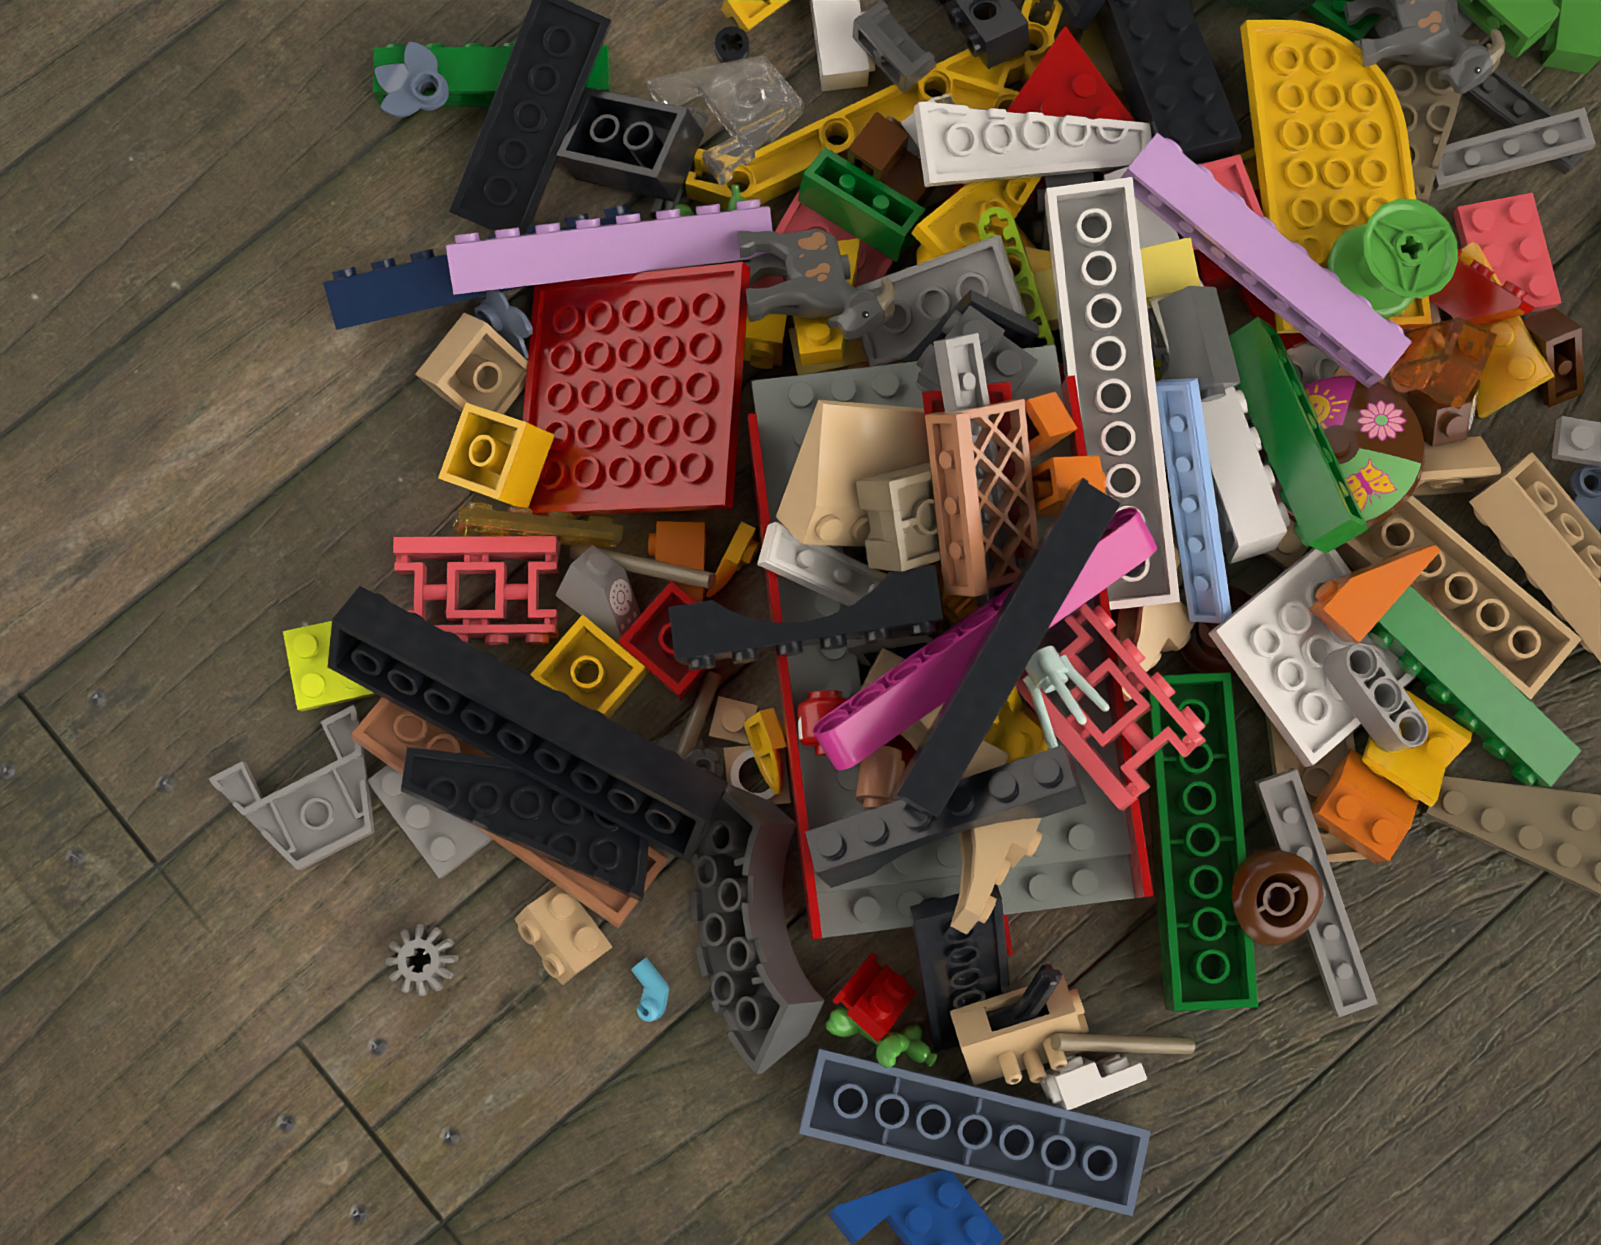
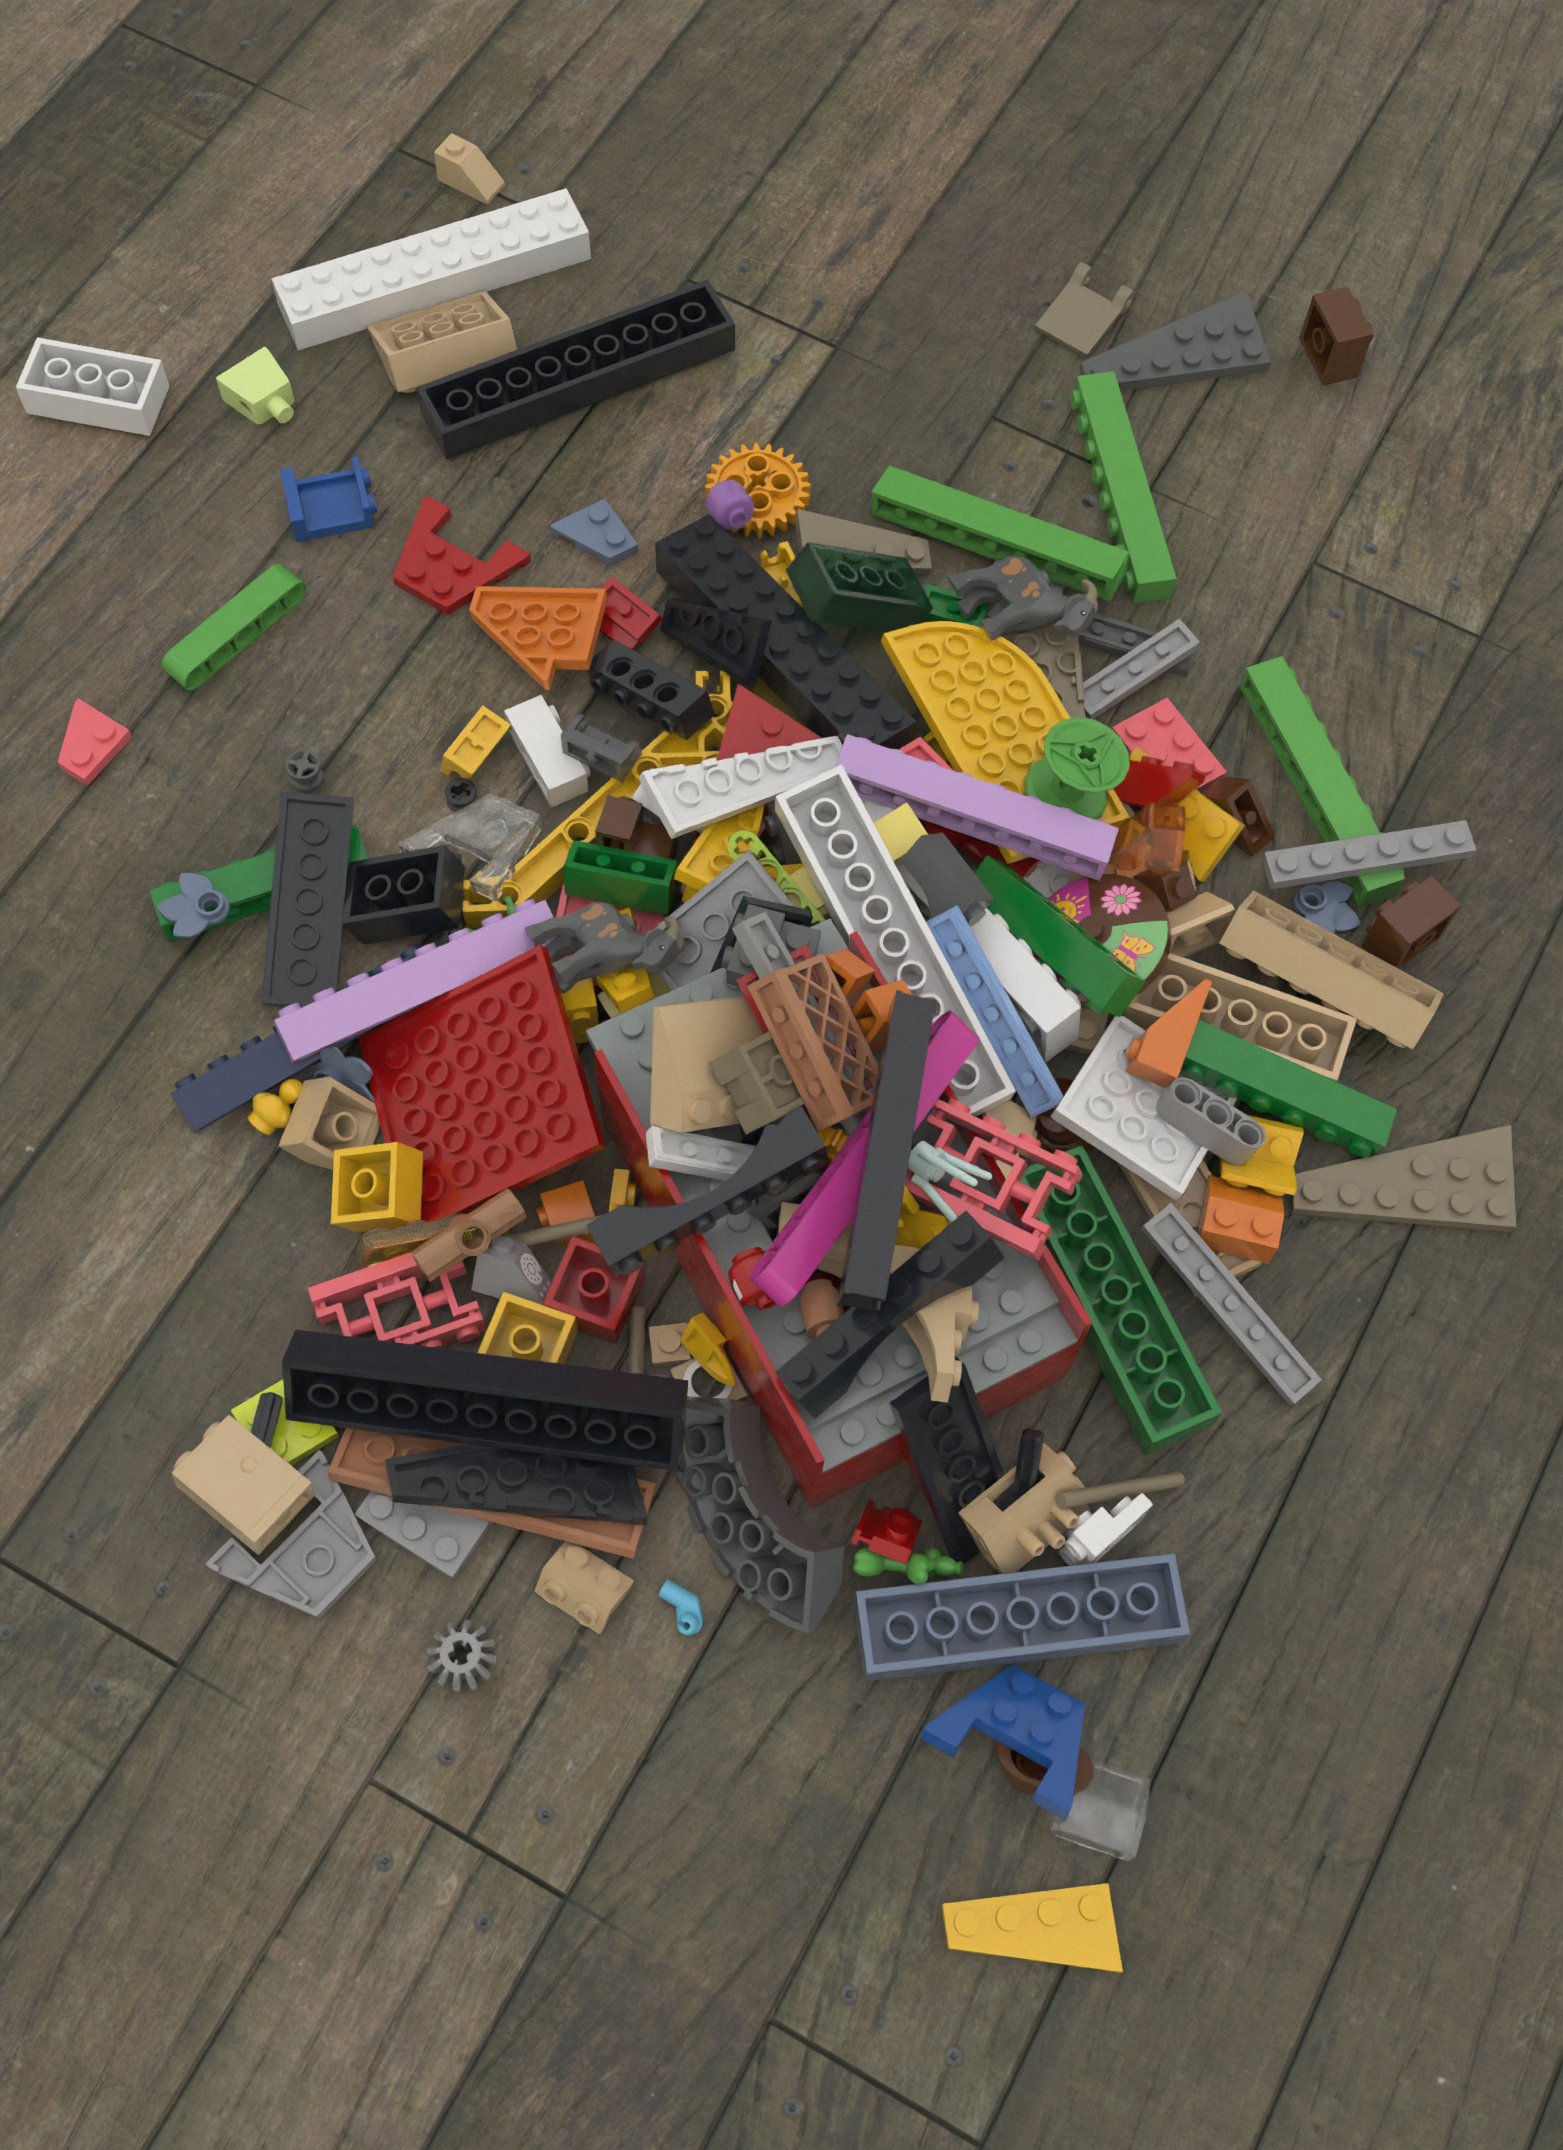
camera: 20 degrees left, 15 degrees down
reddish brown hat [1232,850,1323,946] -> none
none -> tan piece [171,1392,315,1555]
none -> yellow animal [247,1078,303,1136]
none -> medium nougat piece [410,1188,527,1282]

